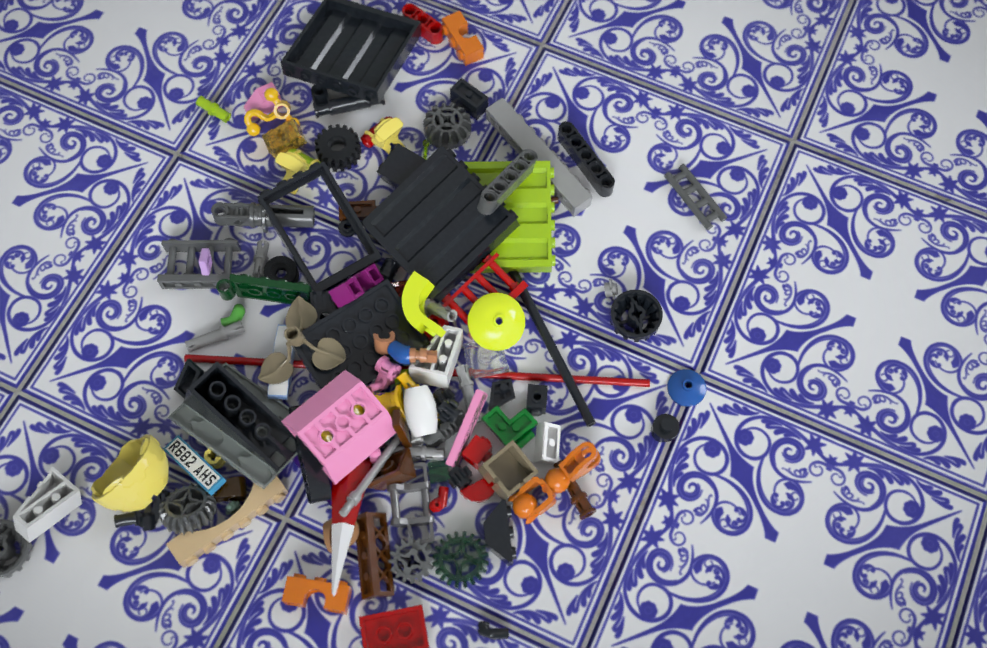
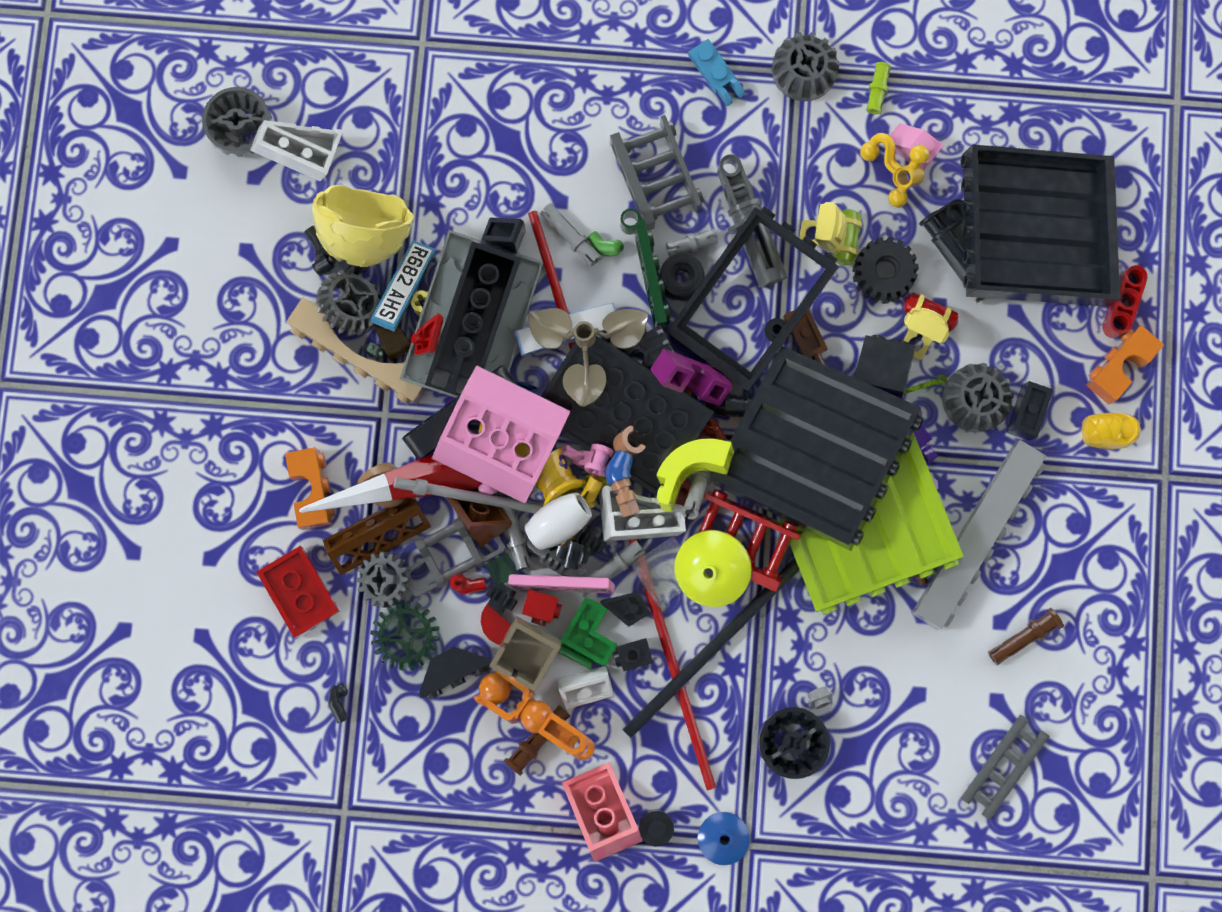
camera: 70 degrees right, 15 degrees up
lavender tile [199,248,213,275] -> none
clear yellow brick [262,119,307,159] -> none
reddish brown tile [392,409,412,448] -> none
dark grey beam [477,149,538,215] -> none
black beam [558,121,615,197] -> none
none -> red piece [411,313,443,356]
none -> coral slope [562,762,642,862]
none -> dark azure hinge [688,39,745,106]
none -> dark grey gear [772,32,840,101]
none -> reddish brown pin [988,608,1064,666]
none -> yellow piece [1082,413,1141,450]

